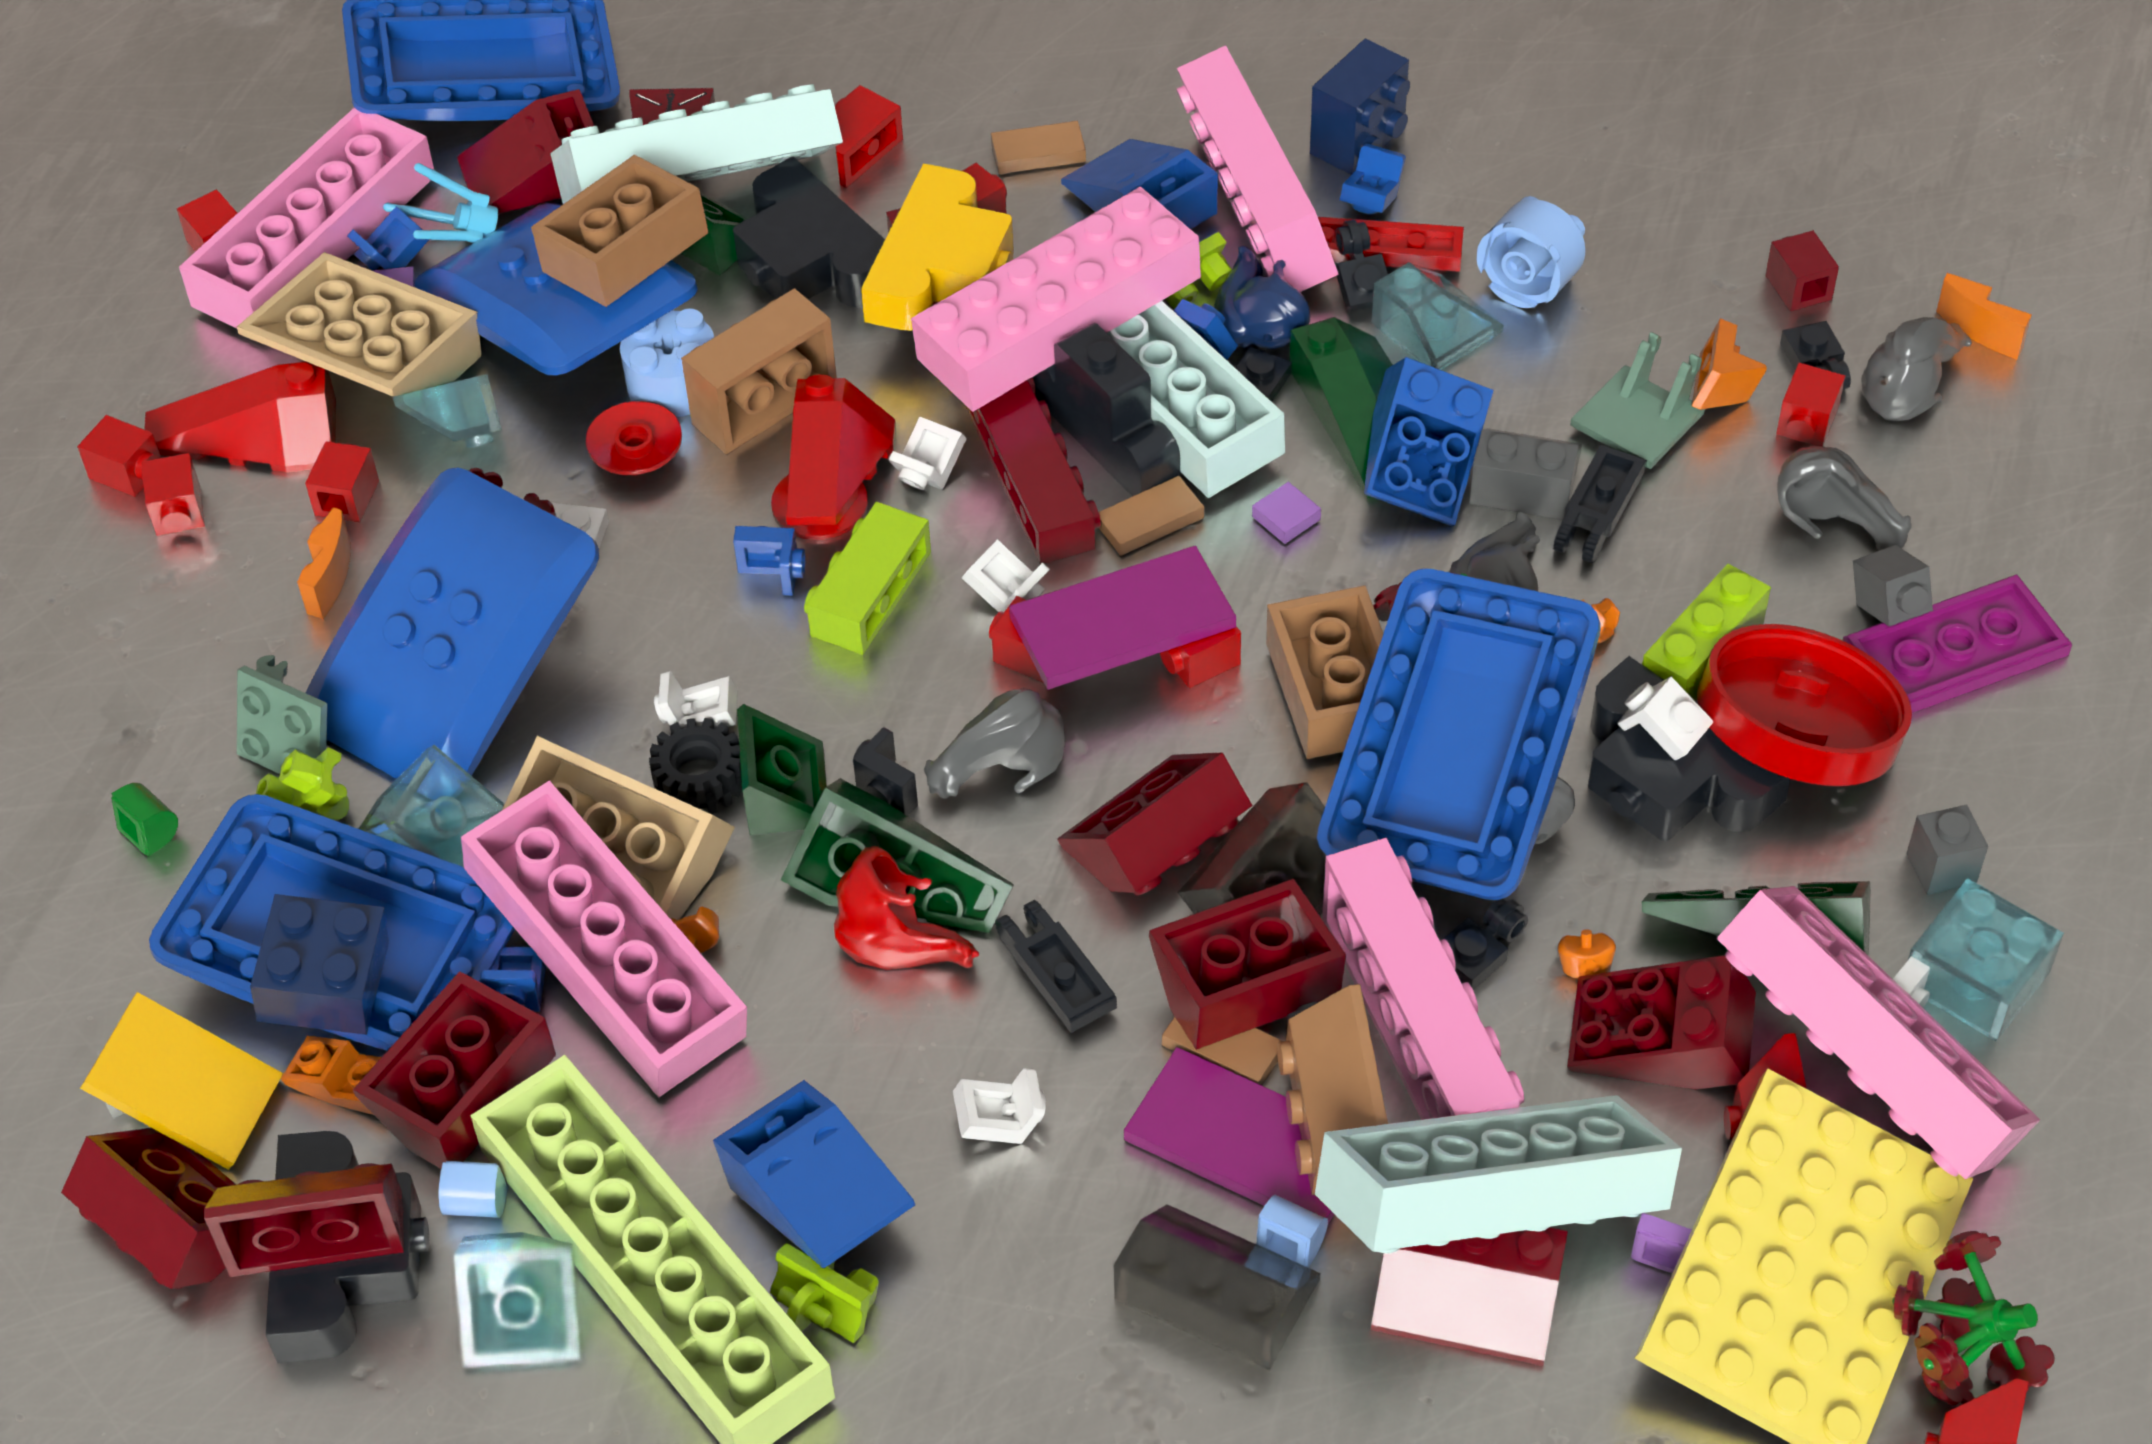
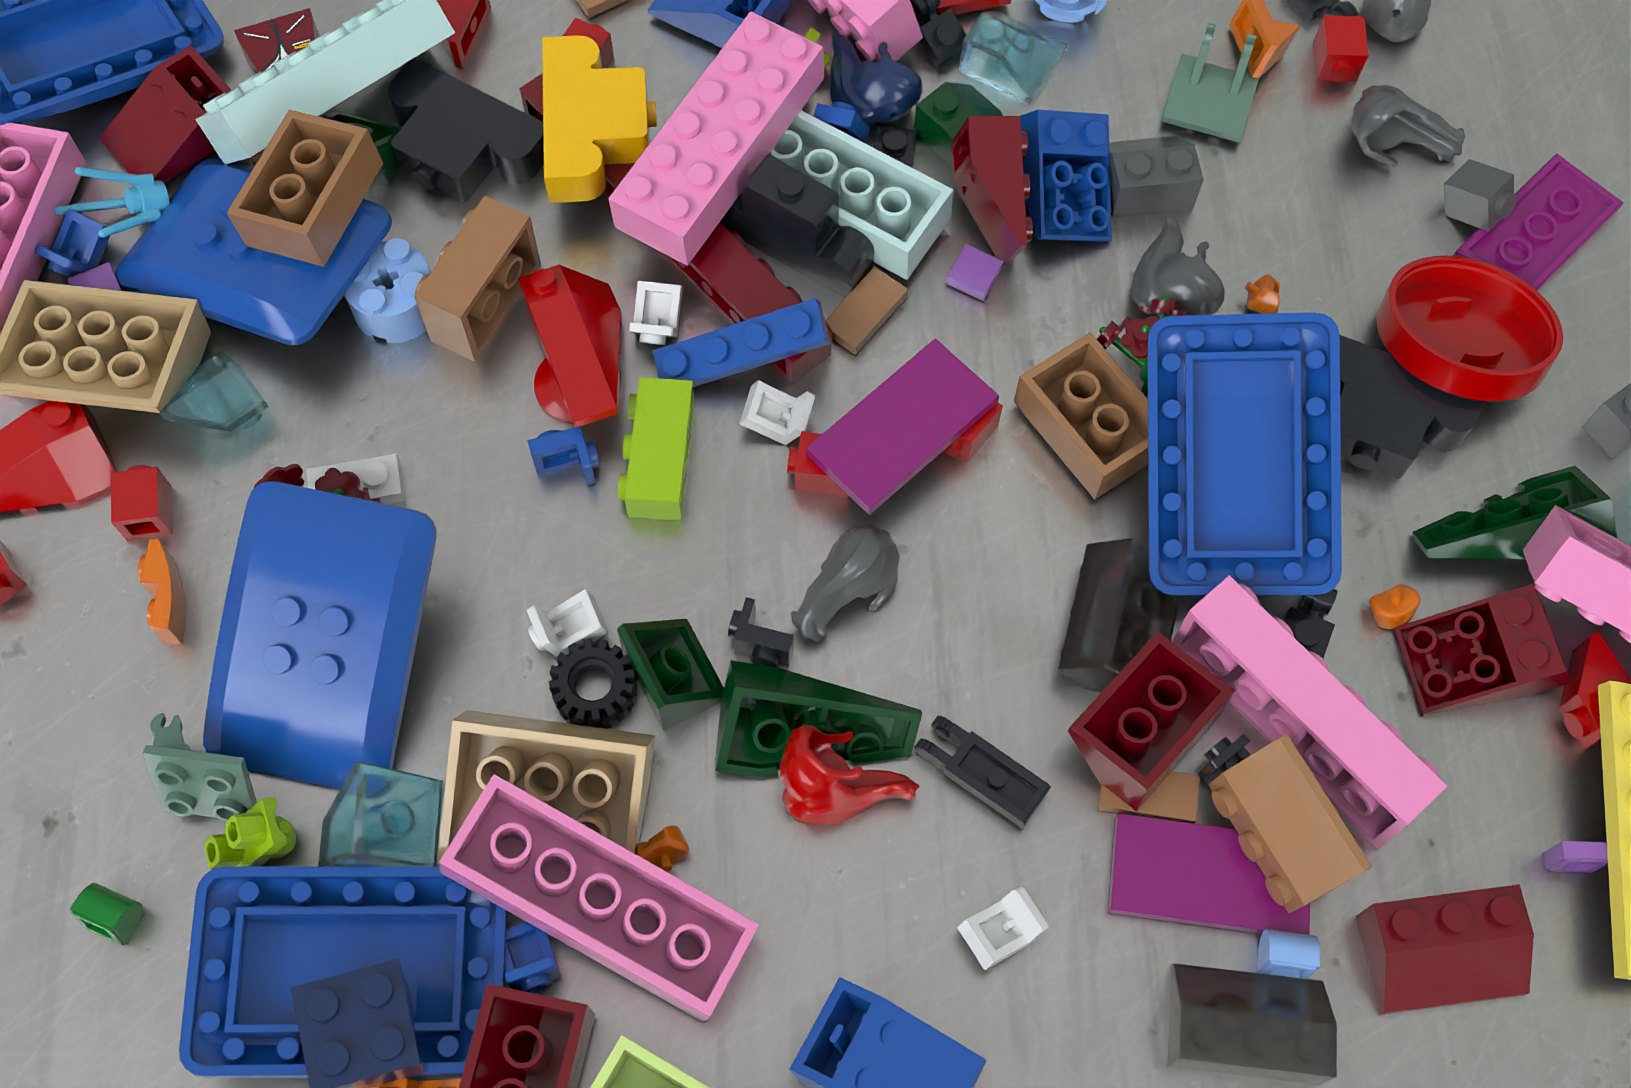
camera: 25 degrees left, 15 degrees up
red dish [586,401,682,475] -> none
dark red slope [1057,752,1253,895] -> none
light aqua brick [1315,1095,1682,1253] -> none
black hinge [1553,445,1647,563] -> none
white bracket [1617,677,1714,761] -> none
lime brick [1642,563,1771,701] -> none
none -> blue plate [653,298,831,387]
none -> dark red slope [951,116,1033,266]

